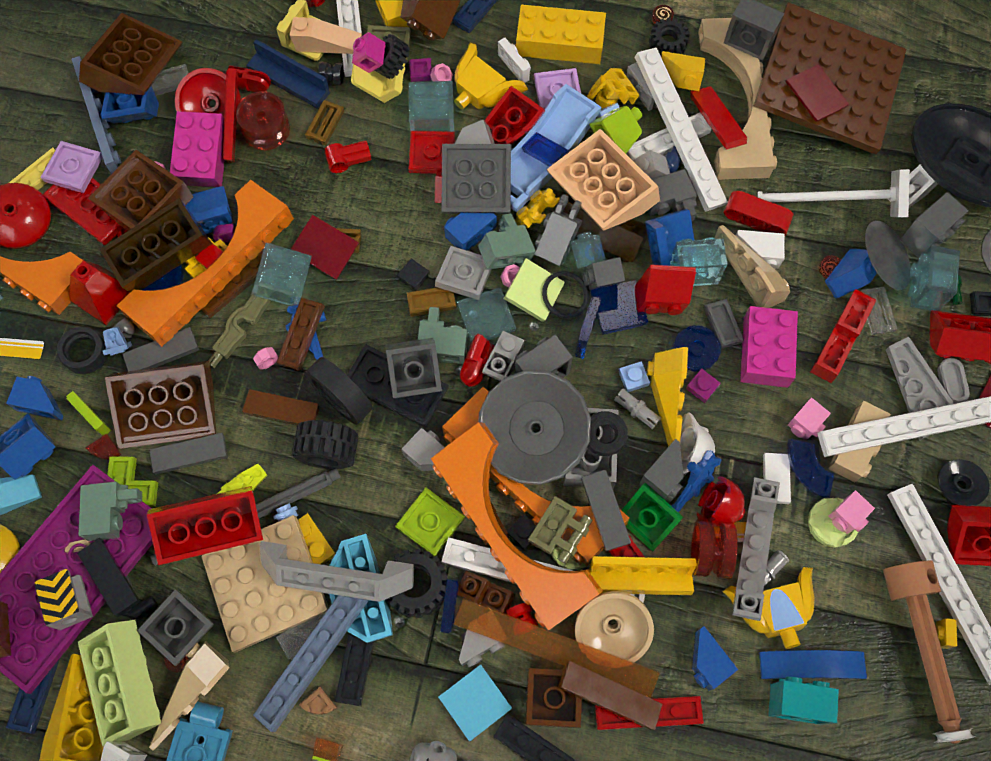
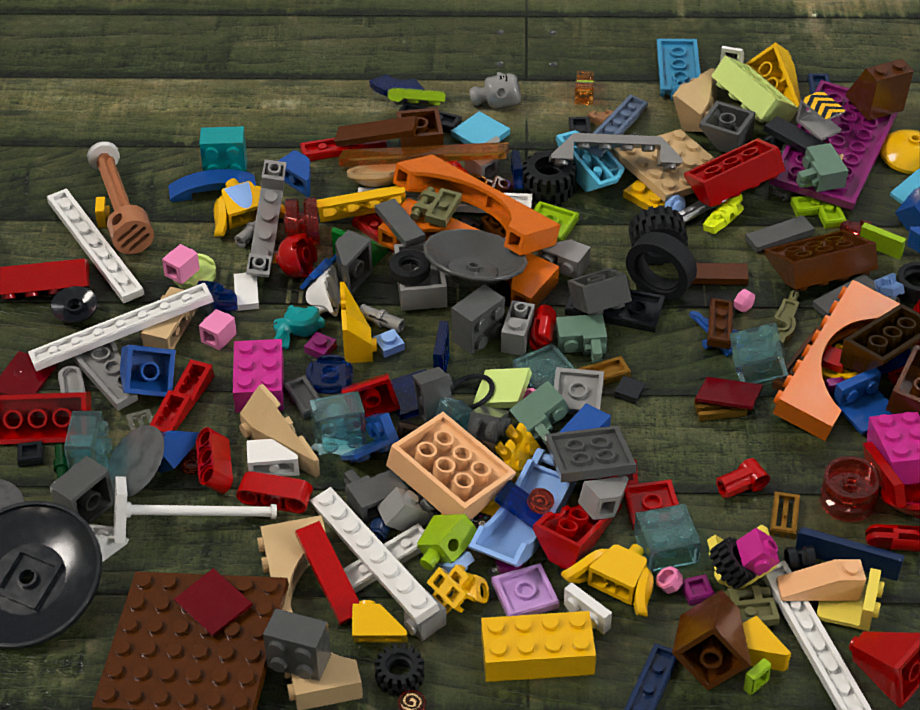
camera: 170 degrees right, 25 degrees down
none -> blue slope [120,345,176,397]
none -> red beam [196,427,233,495]
none -> teal animal [273,305,326,349]
none -> clear red tile [527,488,554,514]

